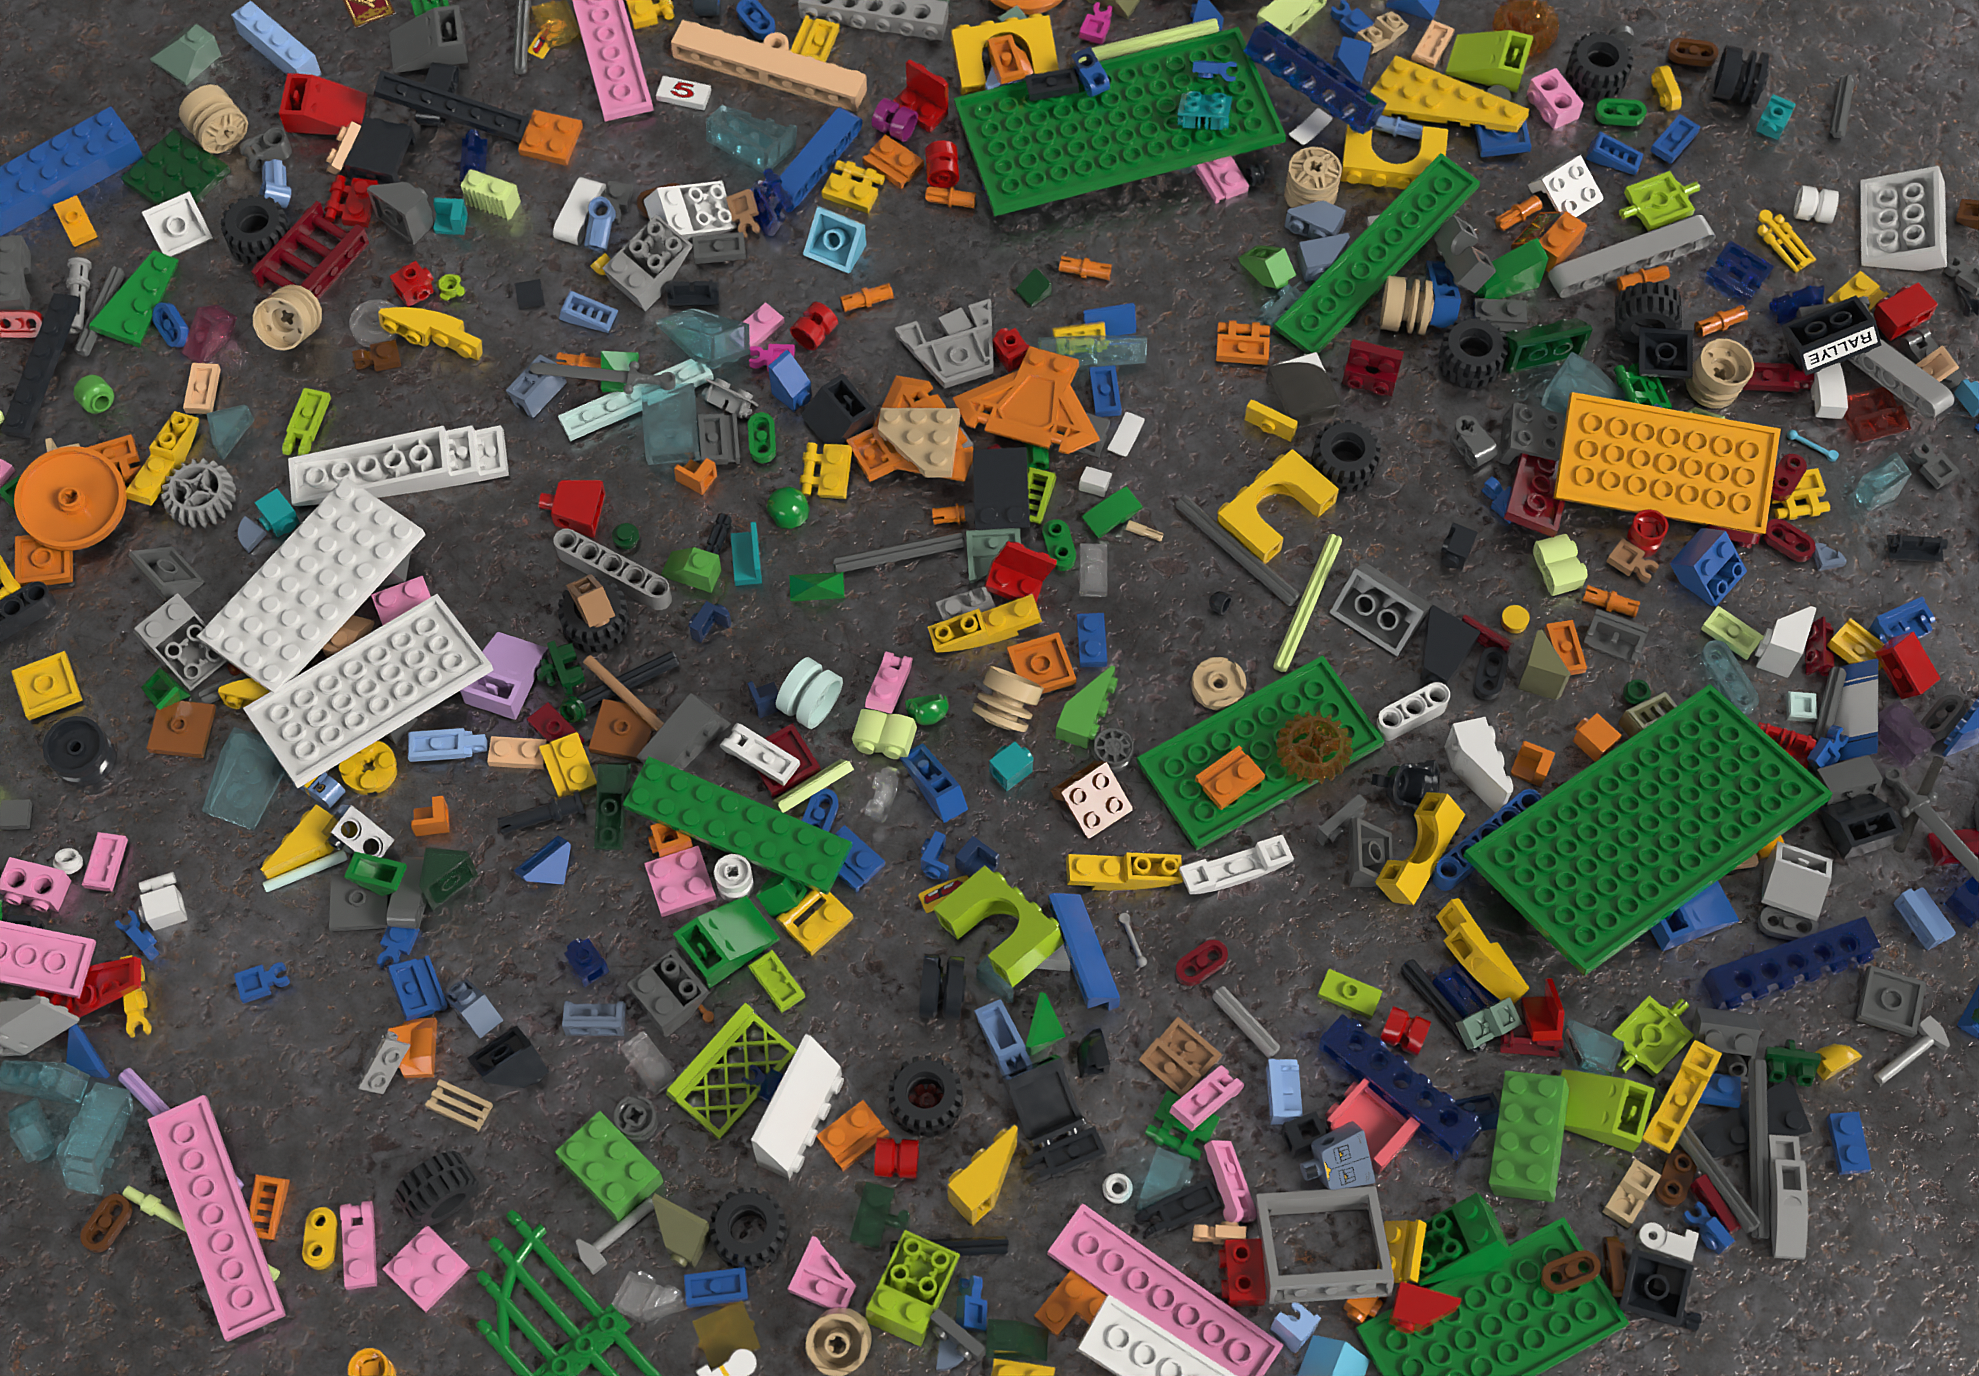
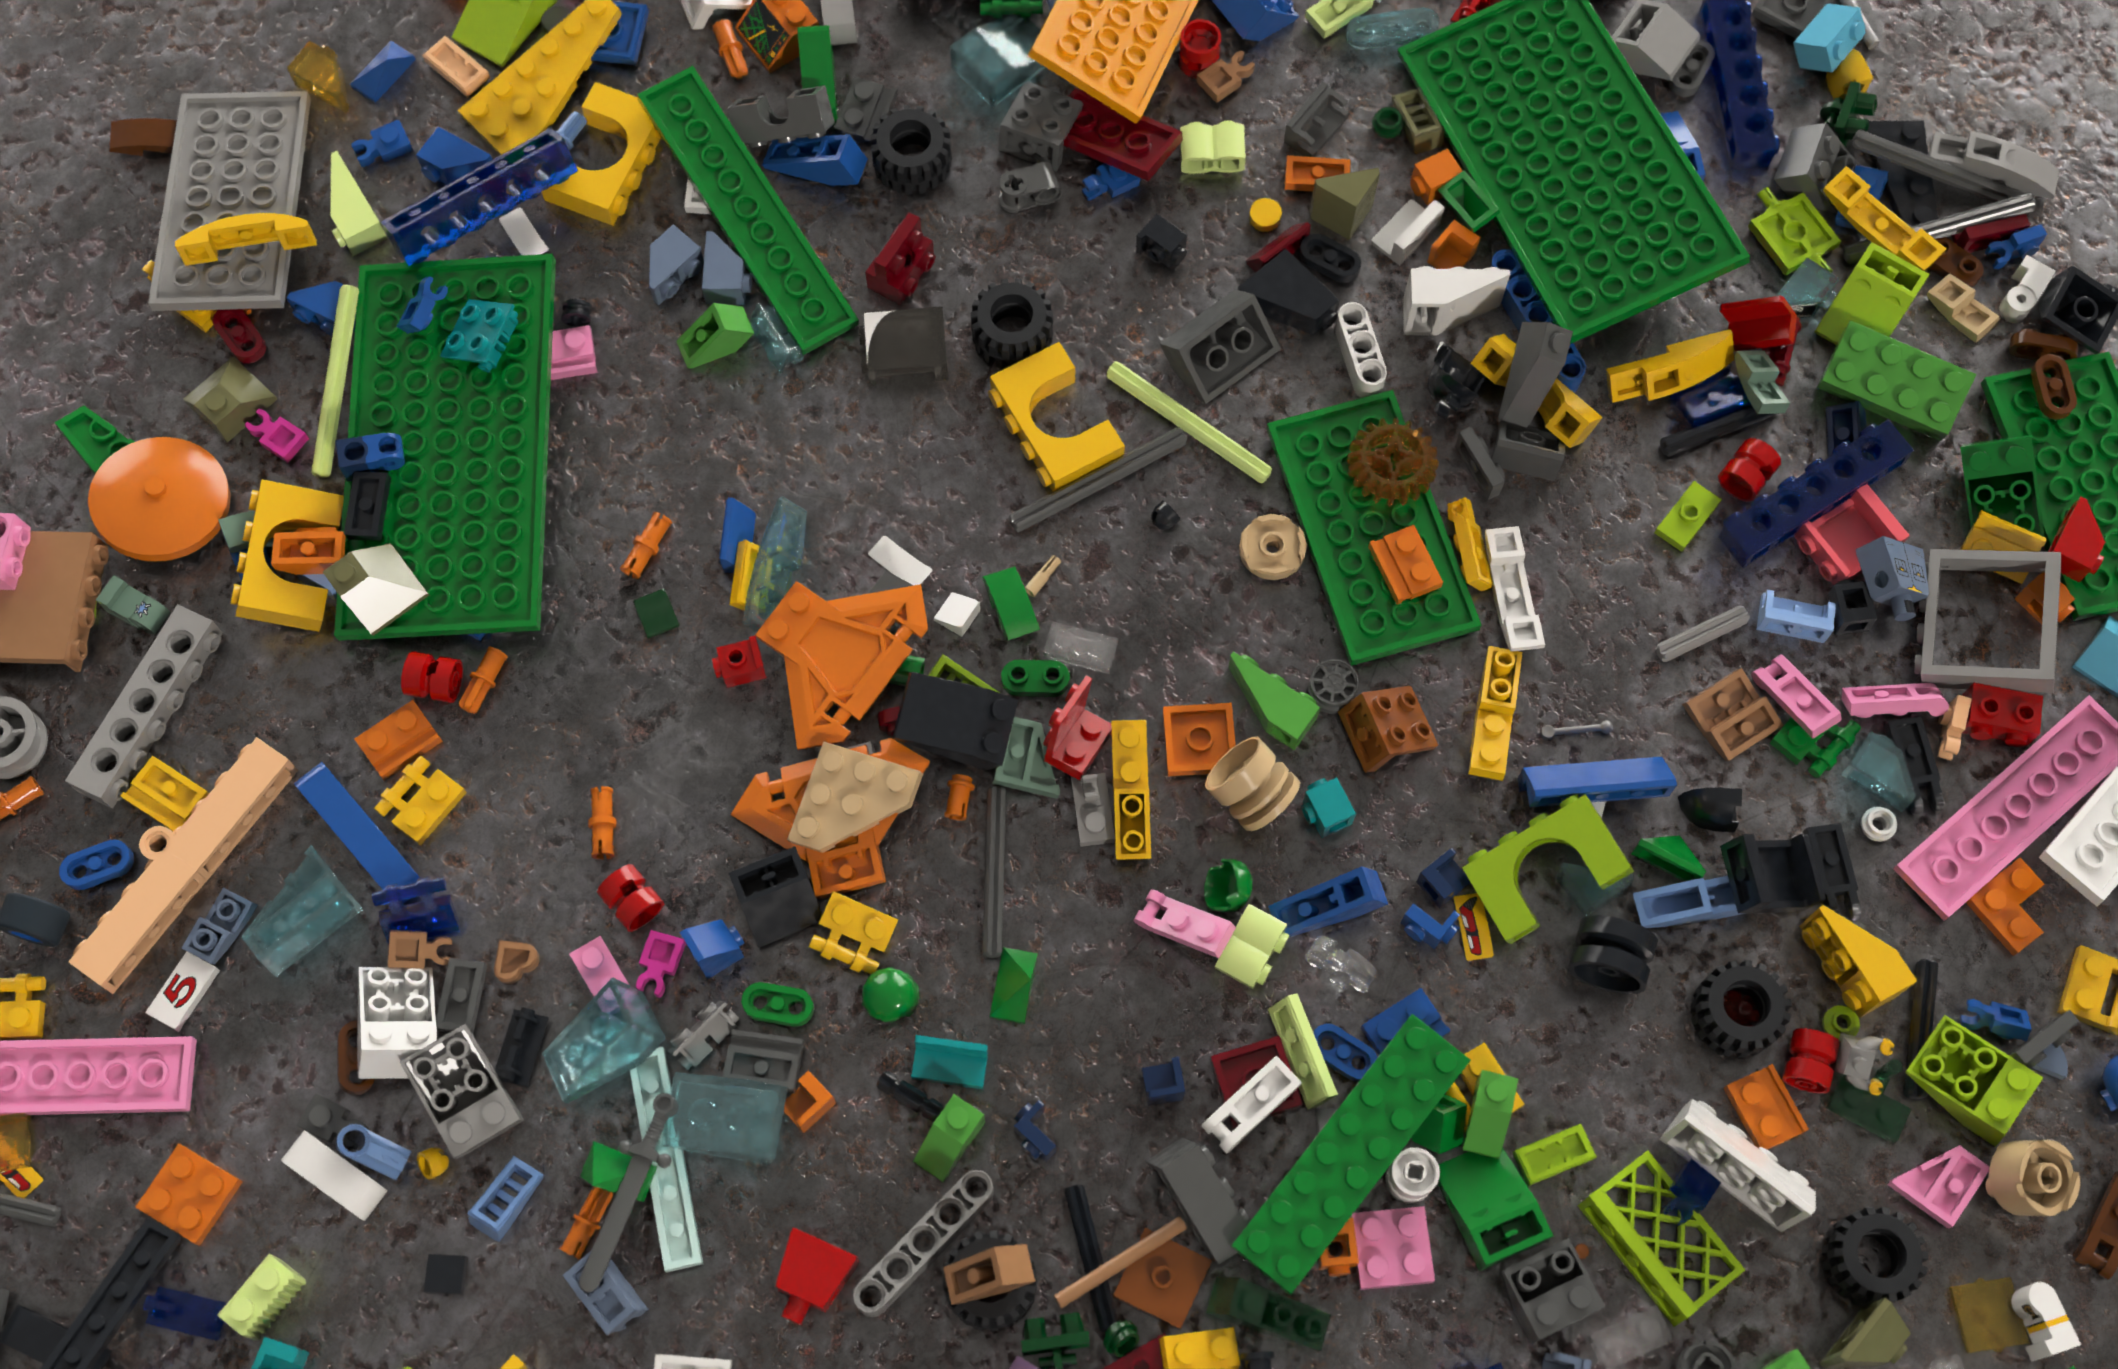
camera: 75 degrees left, 5 degrees up
dark green plate [612,523,639,549] -> none
blue plate [684,1267,748,1308] -> none
light aqua wheel [776,657,843,729] -> none
medium azure slope [803,206,866,273] -> none
magenta wheel [871,98,918,142] -> none
red bracket [893,59,949,133] -> none
light grey wing [895,299,993,388] -> none
light grey tile [938,308,973,336] -> none
clear green slope [986,1319,1049,1362] -> none
blue plate [1076,613,1107,668] -> none
blue plate [1089,365,1122,417] -> none
dark red plate [1175,940,1228,986] -> none
orange plate [1216,320,1270,365] -> none
yellow plate [1244,400,1298,442] -> none
light blue hinge [1269,1303,1321,1354] -> none
tan wheel [1284,147,1342,208] -> none
tan slope [1355,11,1409,54] -> none
tan wheel [1380,275,1434,335] -> none
dark green slope [1504,318,1593,374] -> none
orange pin [1582,585,1640,618] -> none
blue plate [1826,1112,1871,1175] -> none
none -> sand blue slope [182,888,258,965]
none -> slope [323,543,429,636]
none -> medium nougat tile [494,940,540,985]
none -> white panel [1371,199,1444,266]
none -> green slope [1438,170,1501,232]
none -> yellow hinge [1447,497,1493,592]
none -> bright green slope [1462,1070,1518,1159]
none -> dark grey slope [1498,322,1573,428]
none -> medium azure brick [1793,3,1866,72]
none -> lime plate [1822,1005,1860,1039]
none -> light grey piece [1831,1033,1895,1096]

